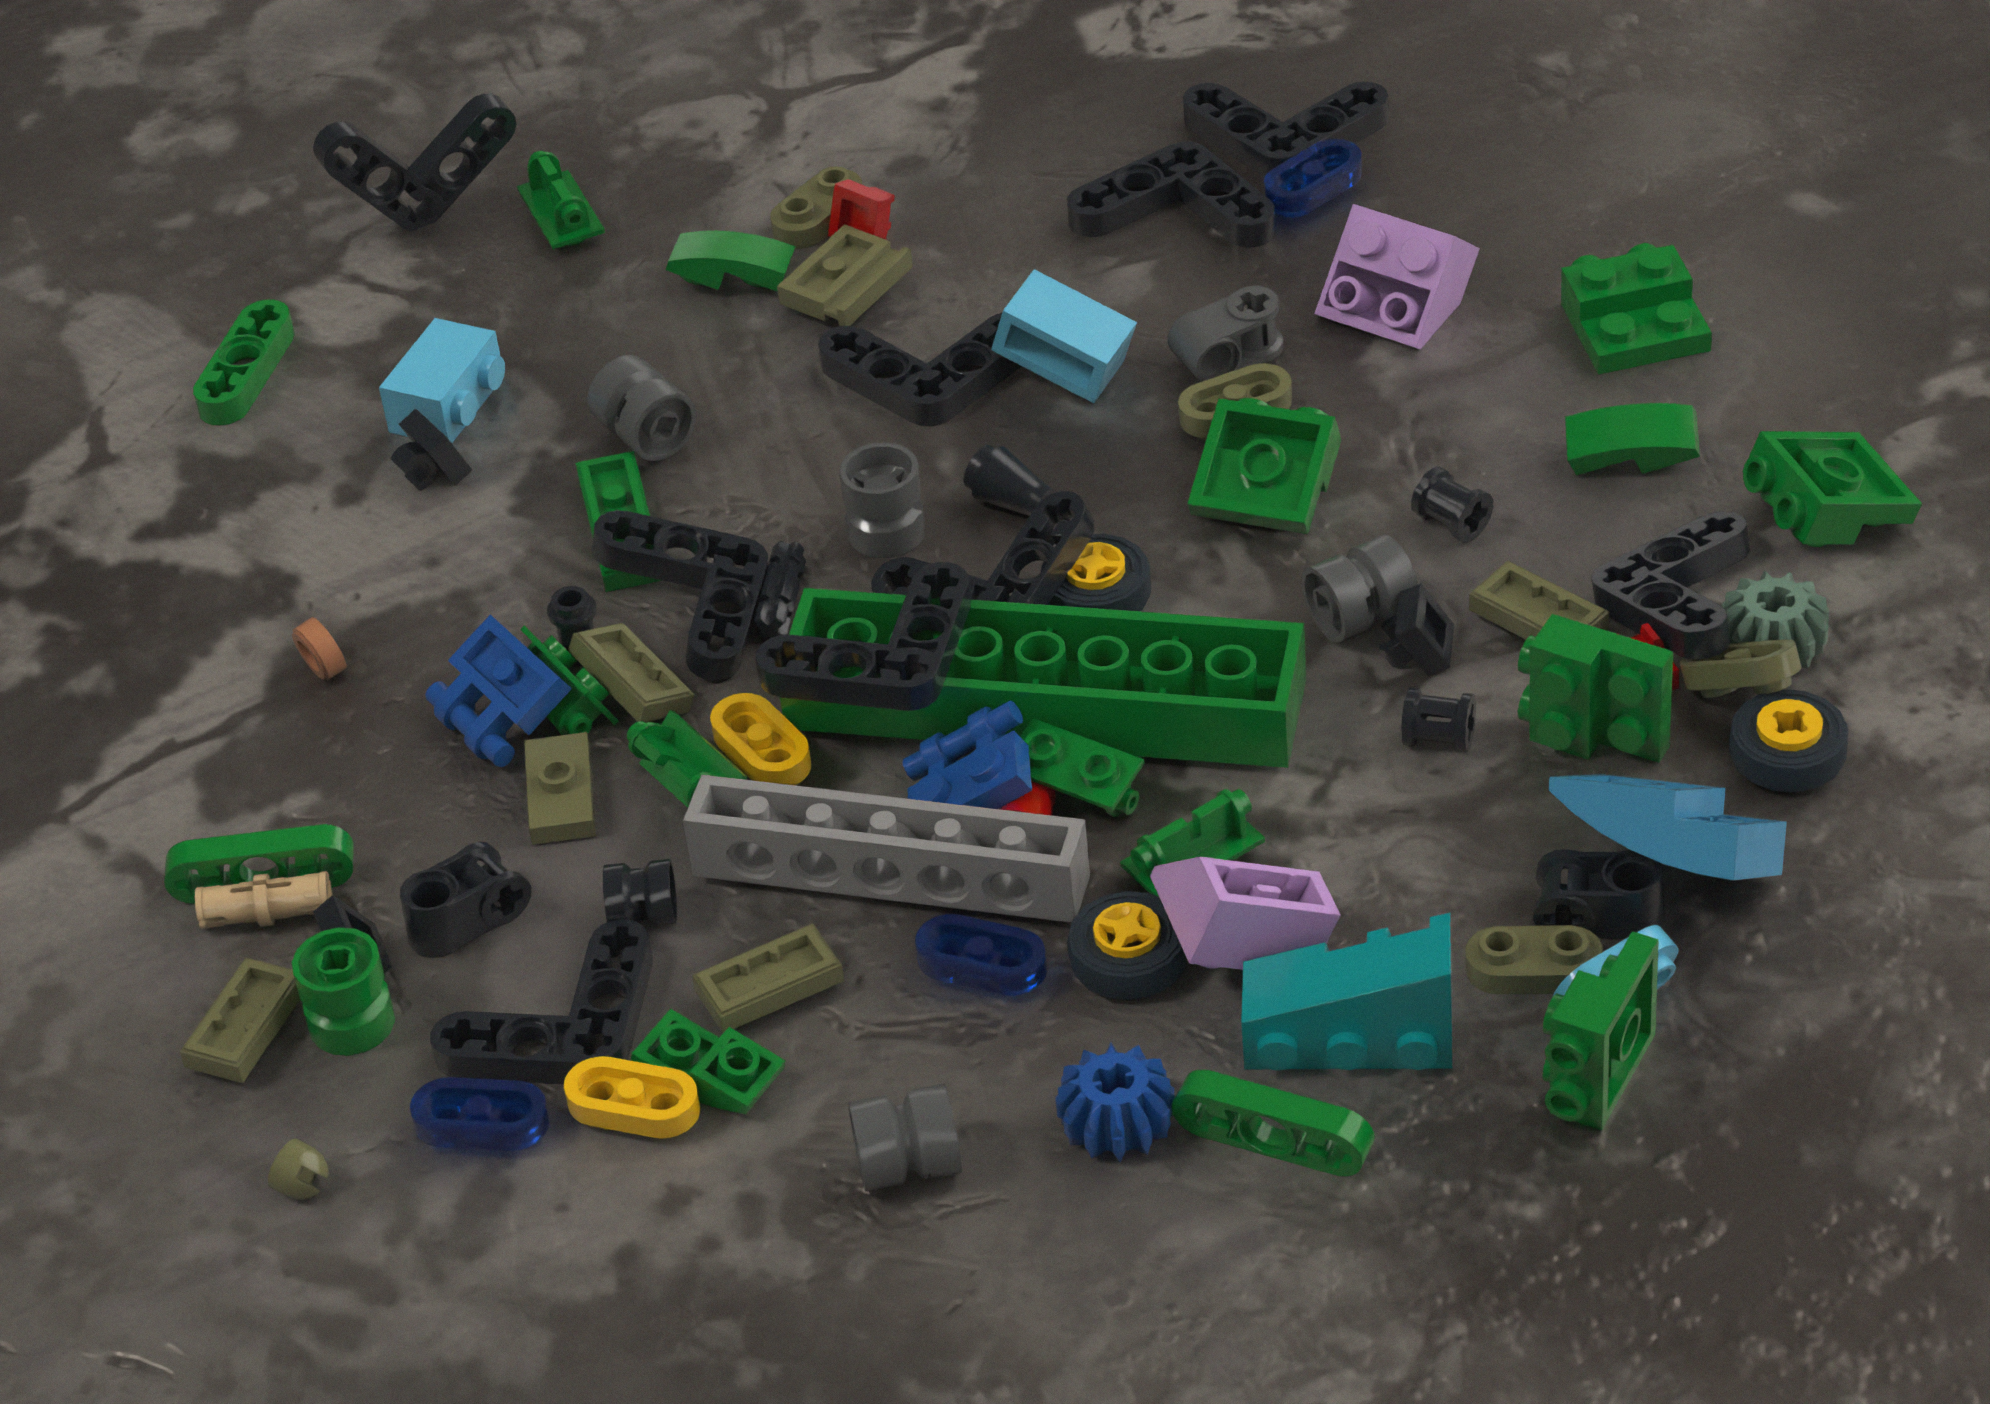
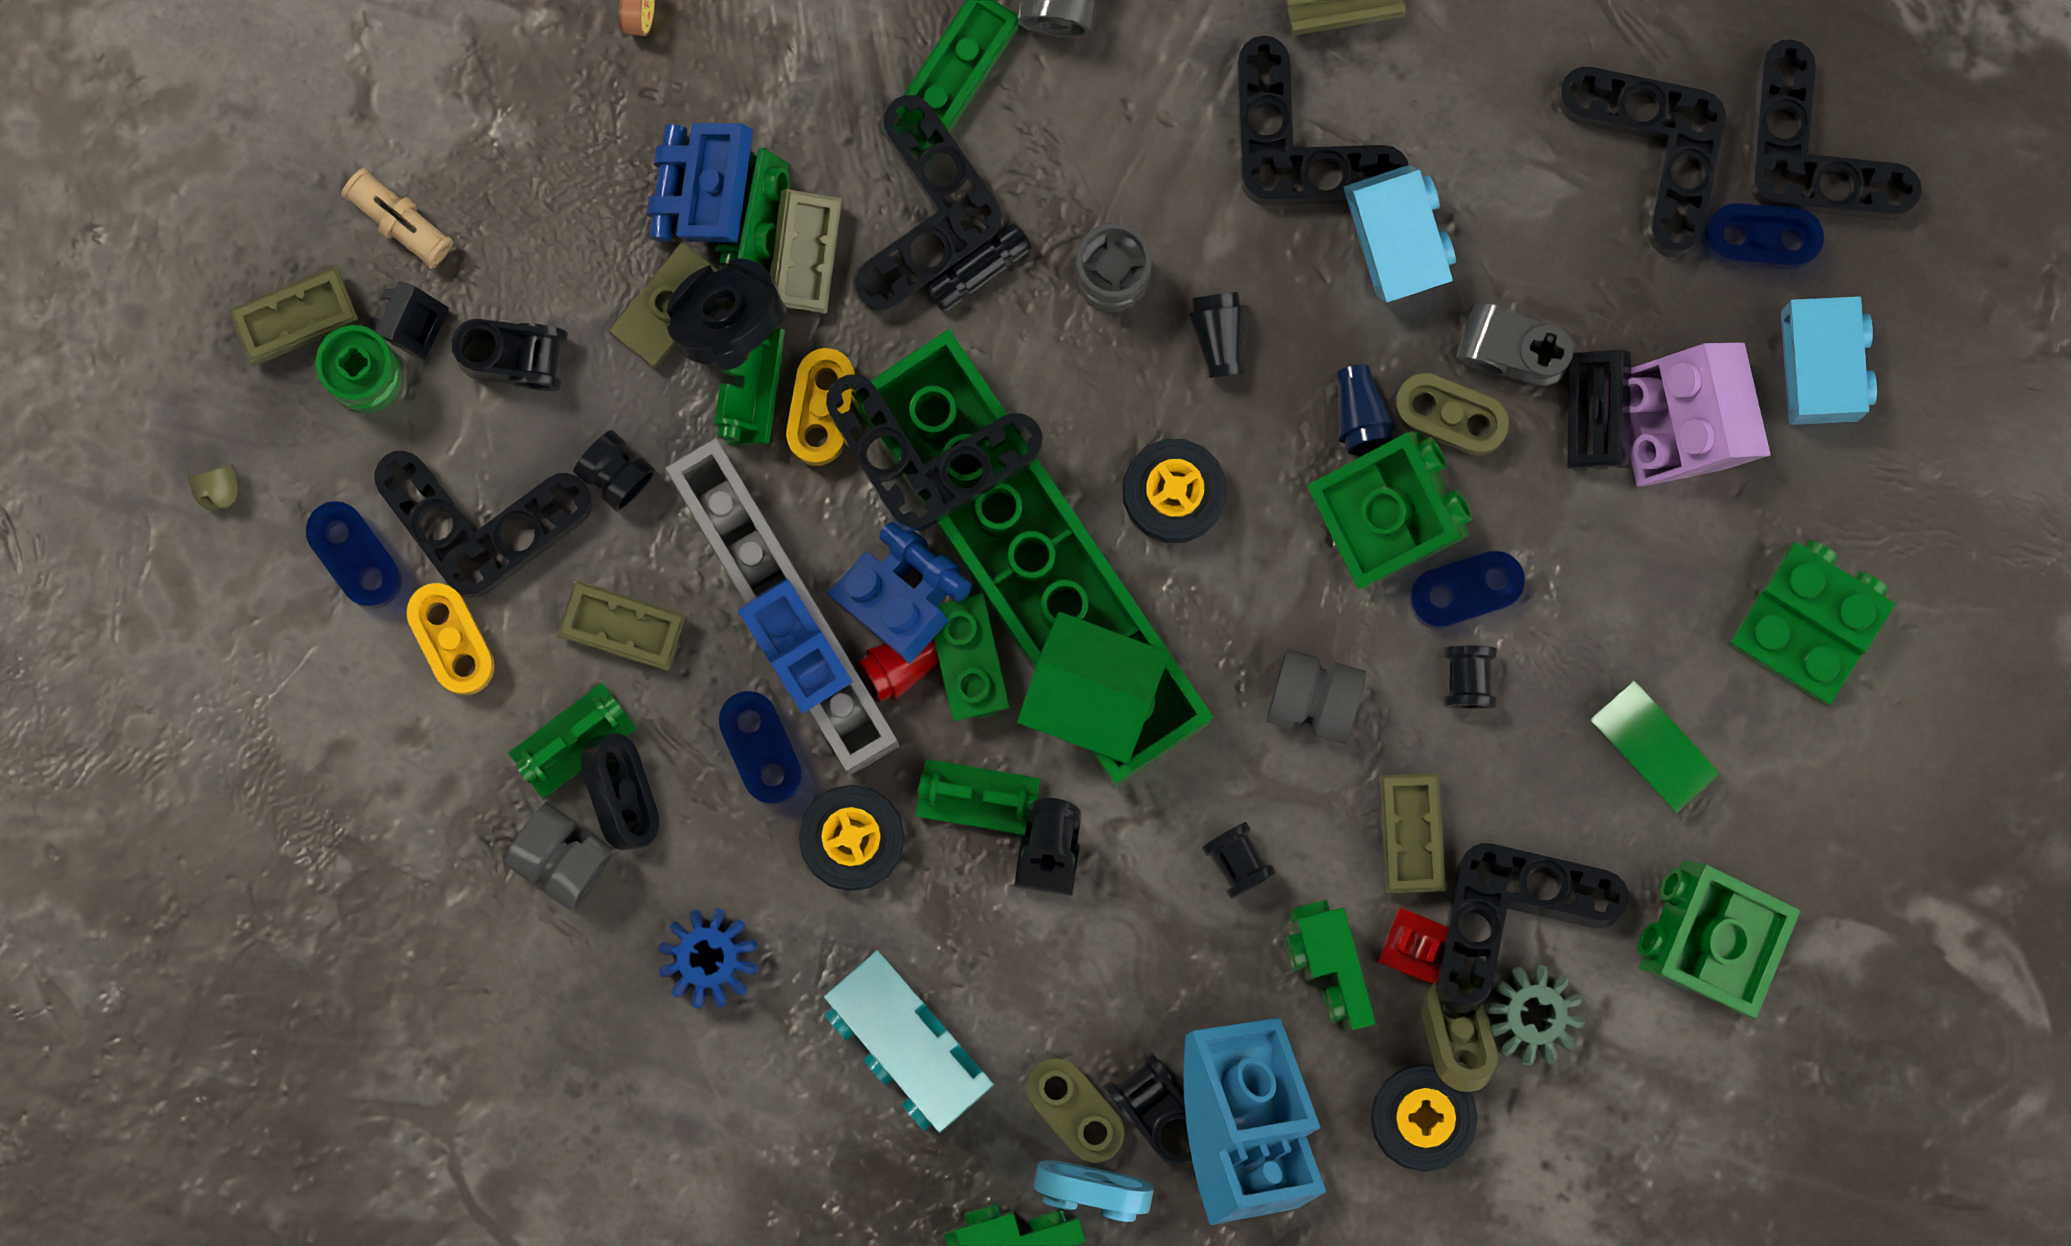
camera: 40 degrees right, 40 degrees up
green beam [164,824,354,904] -> none
black pin [547,586,597,667] -> none
green slope [631,1008,786,1114] -> none
black beam [871,491,1095,605] -> none
lavender slope [1150,857,1341,970] -> none
green beam [1171,1069,1375,1177] -> none
black tile [1379,583,1454,676] -> none
none -> green hinge [508,682,637,800]
none -> black plate [581,733,659,851]
none -> black plate [666,258,787,370]
none -> blue slope [737,578,853,714]
none -> black piece [1014,798,1082,896]
none -> green slope [1017,612,1170,765]
none -> dark blue cone [1336,364,1396,455]
none -> clear blue plate [1409,551,1525,629]
none -> black tile [1567,349,1631,471]
none -> medium azure brick [1781,297,1877,425]

